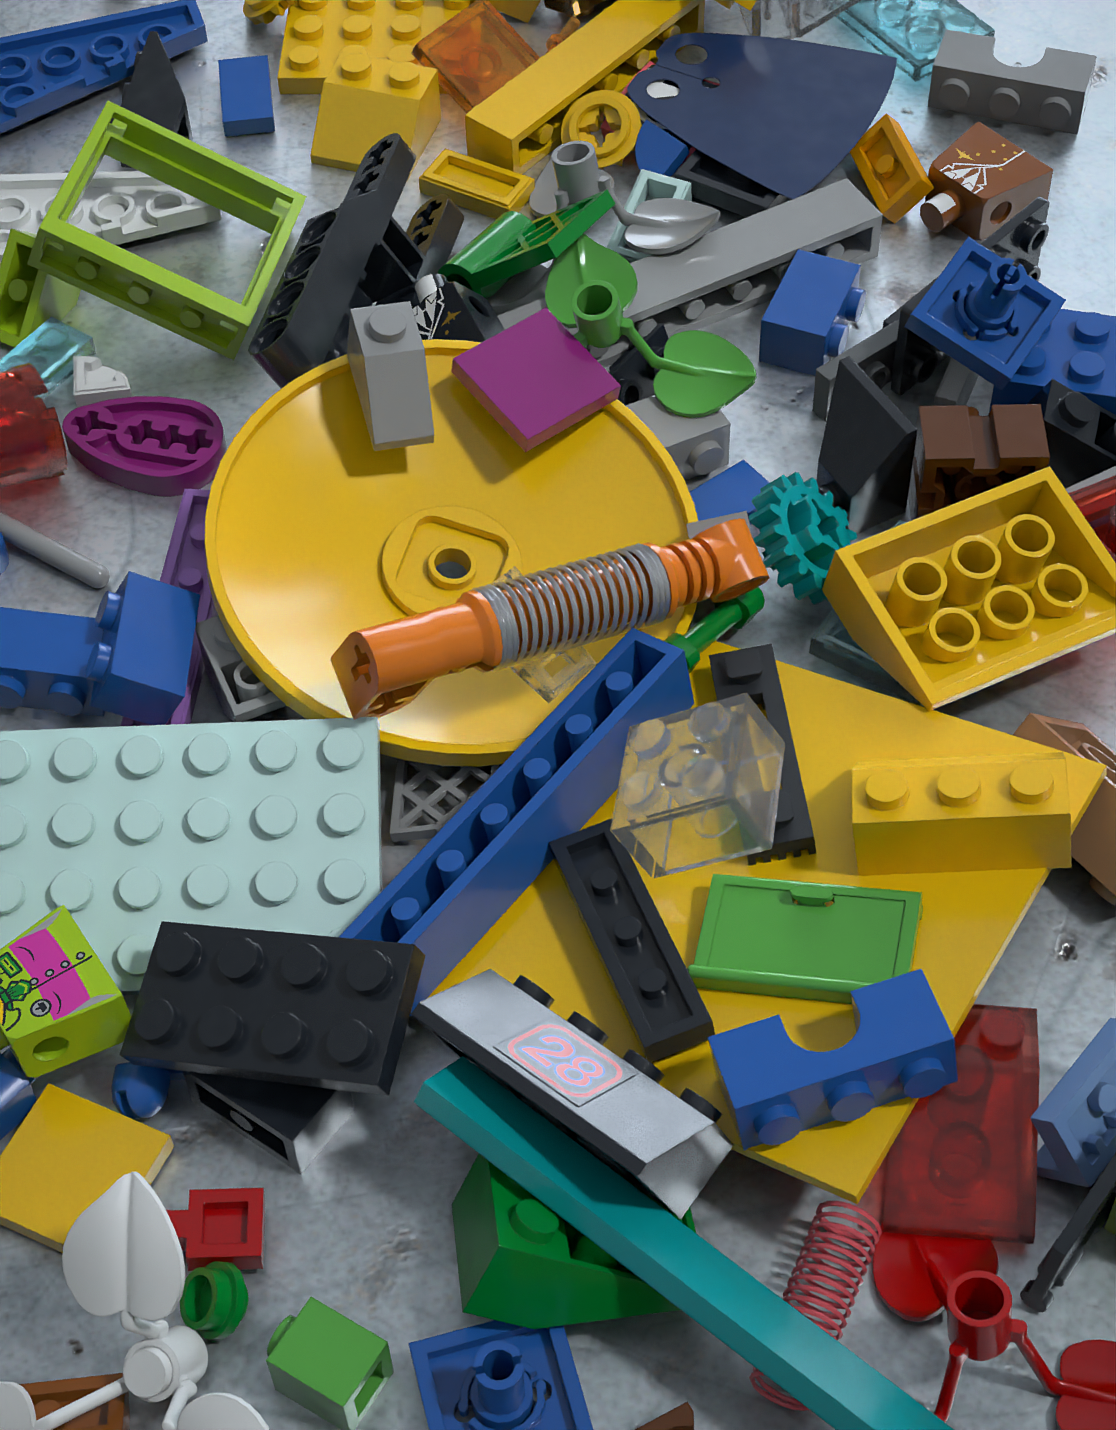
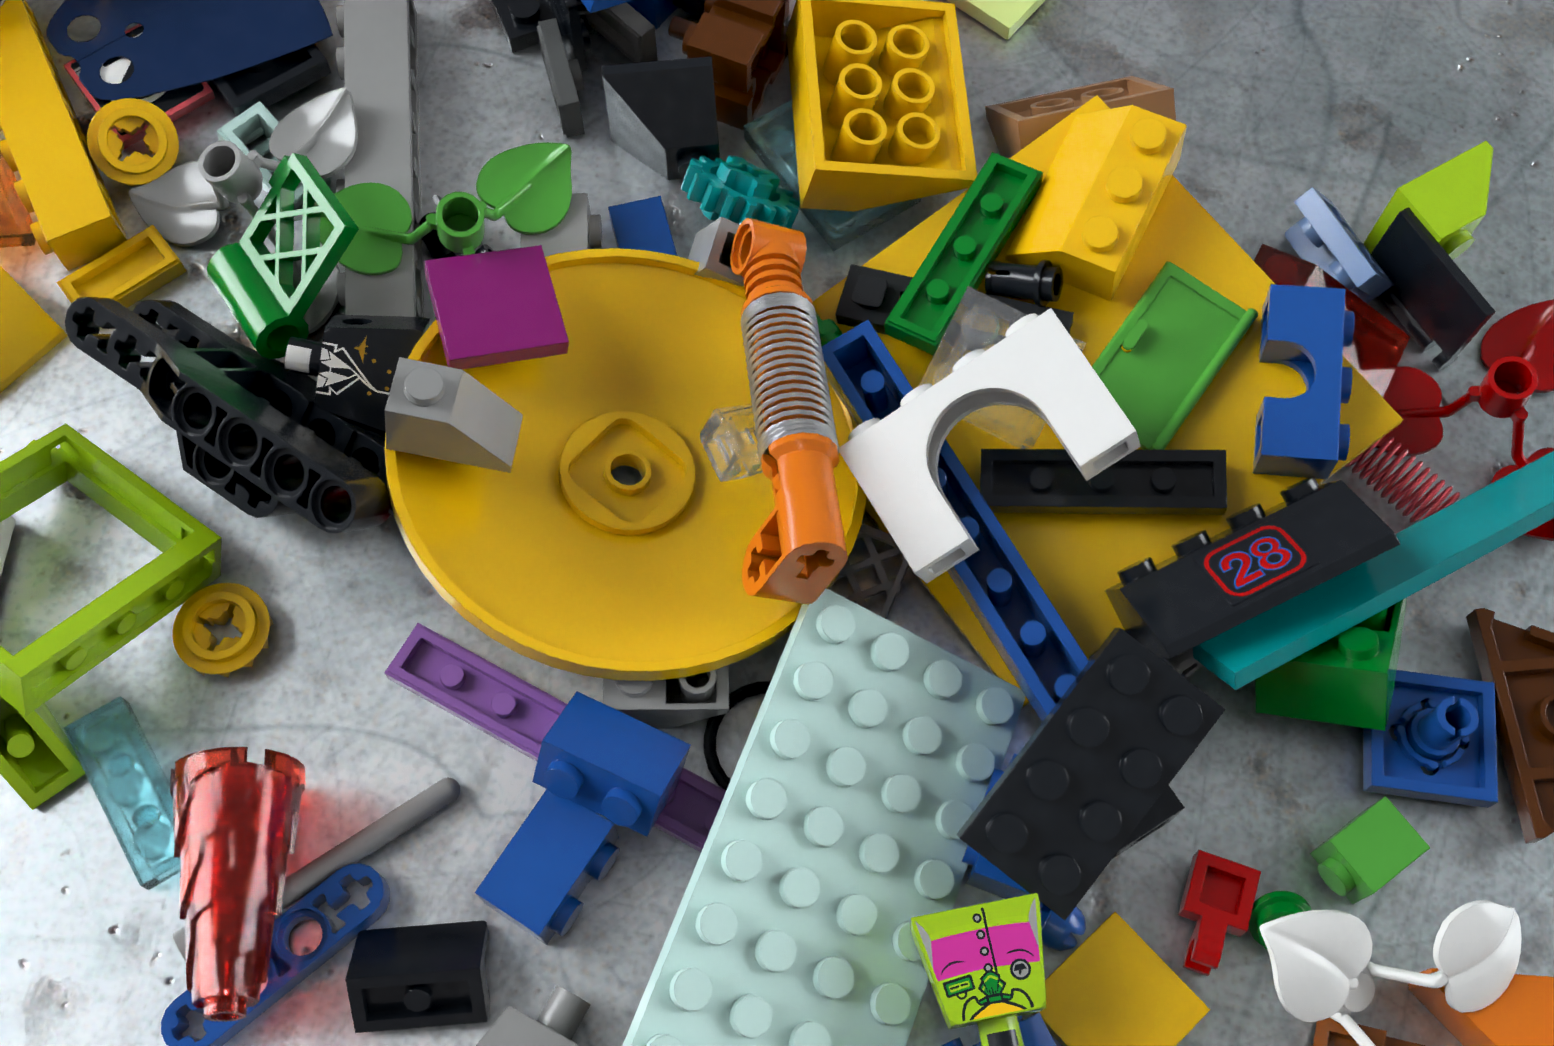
camera: 70 degrees left, 15 degrees up
magenta piece [62,396,227,497] -> none
white tile [73,356,133,408] -> none
blue tile [635,119,690,177] -> none
blue brick [759,249,866,376] -> none
none -> yellow gear [172,583,274,678]
none -> white arch [838,308,1141,583]
none -> green tile [884,152,1043,356]
none -> black pin [985,260,1063,307]

